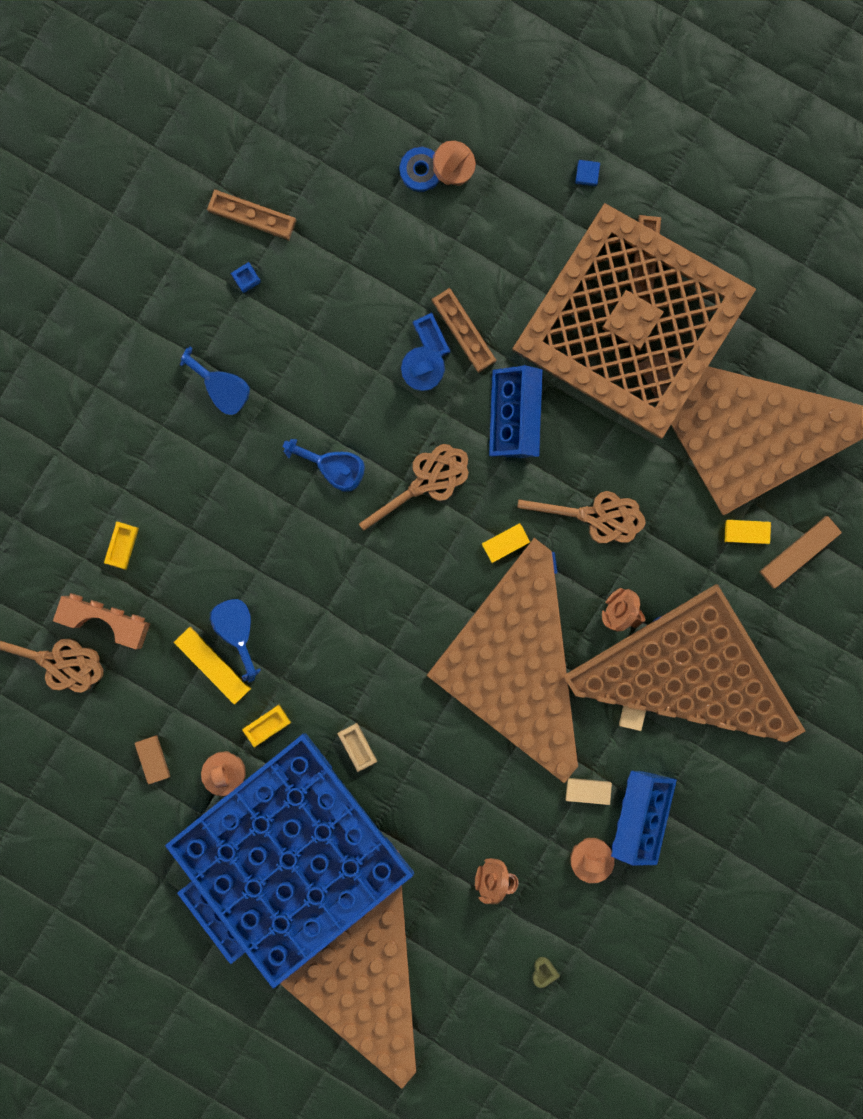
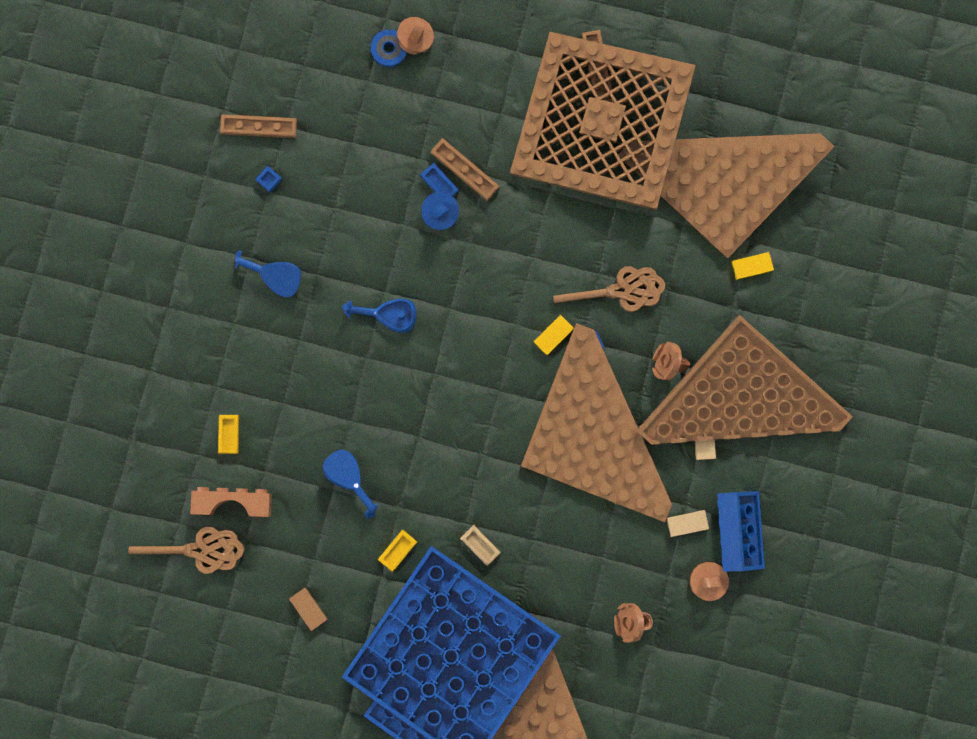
camera: 25 degrees left, 5 degrees down
yellow tile [174,627,251,705] -> none
nougat tile [201,751,246,796] -> none
medium nougat piece [359,444,469,531] -> none
blue slope [489,365,542,458] -> none
olive tile [532,957,560,988] -> none
blue tile [575,160,600,186] -> none
medium nougat tile [759,516,842,588] -> none

